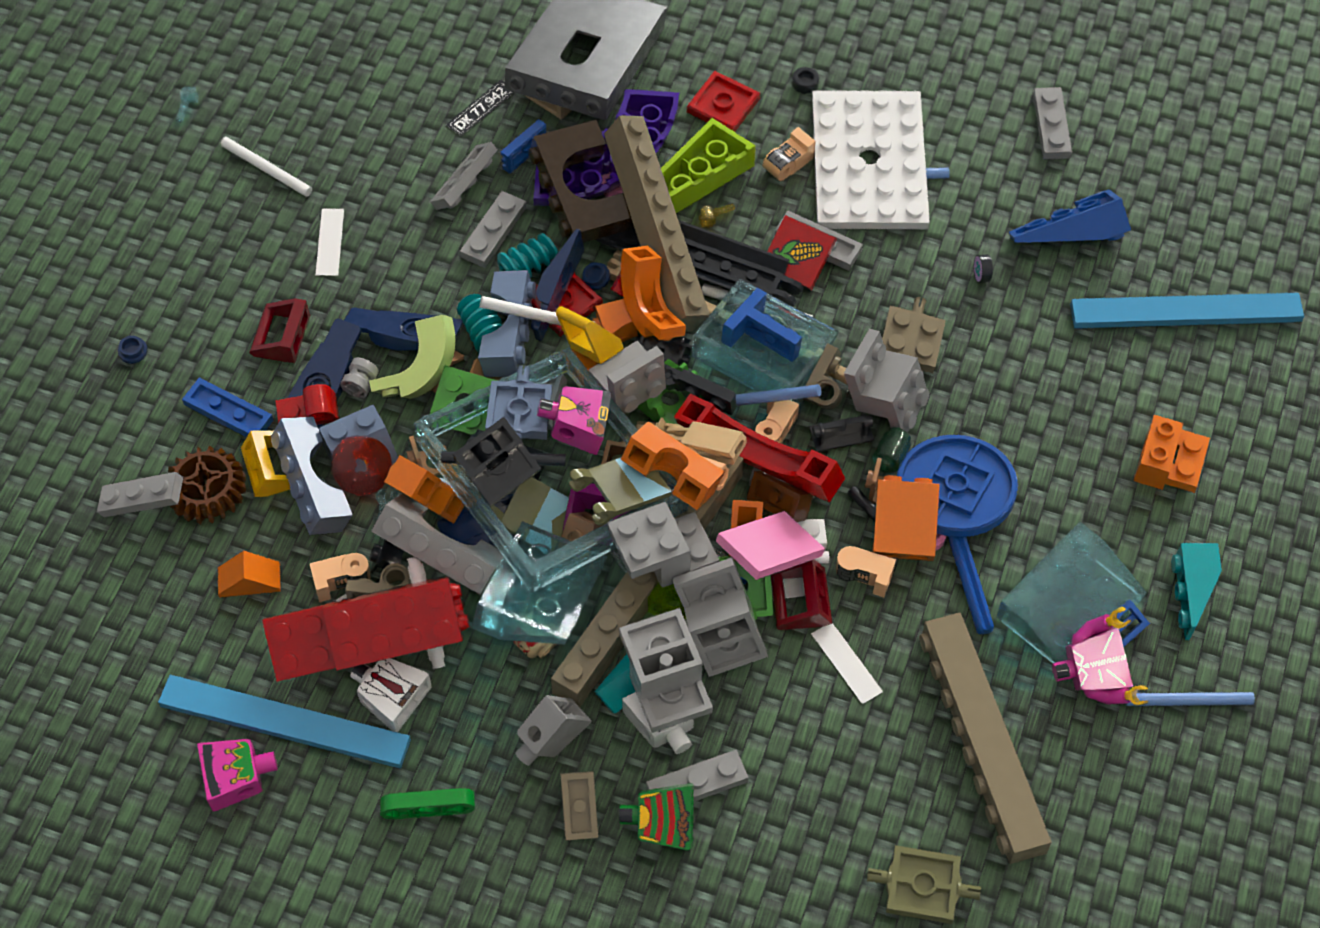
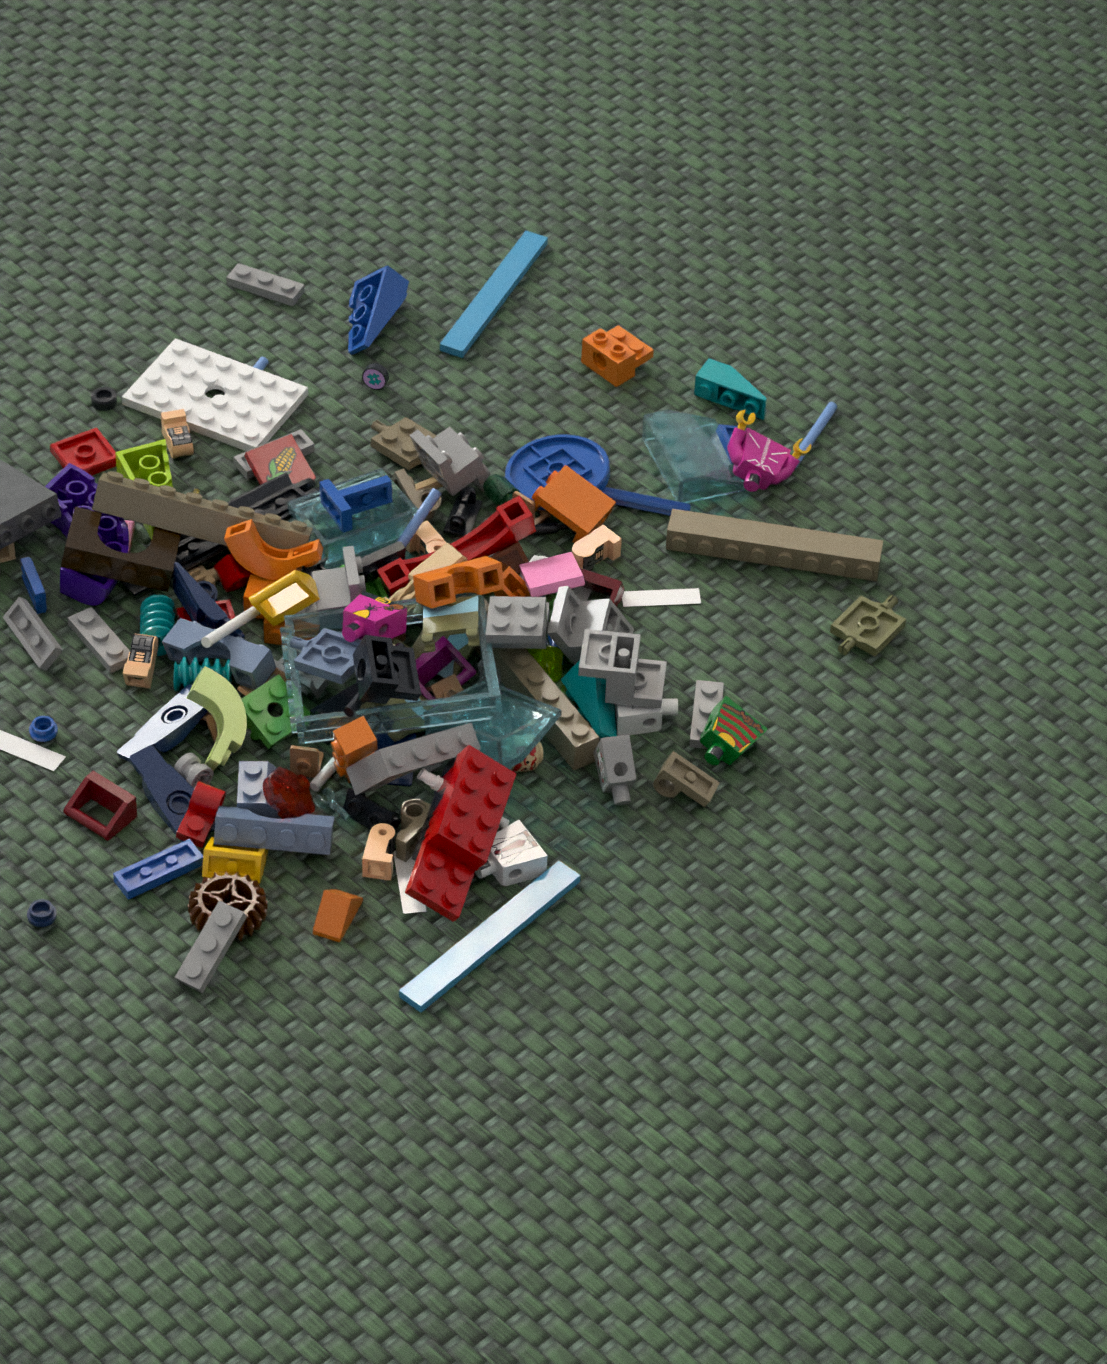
camera: 65 degrees left, 15 degrees down
dark pink torso [197,739,278,812] -> none
green beam [380,788,475,819] -> none
none -> blue plate [29,716,58,742]
none -> light nougat leg [123,634,158,689]

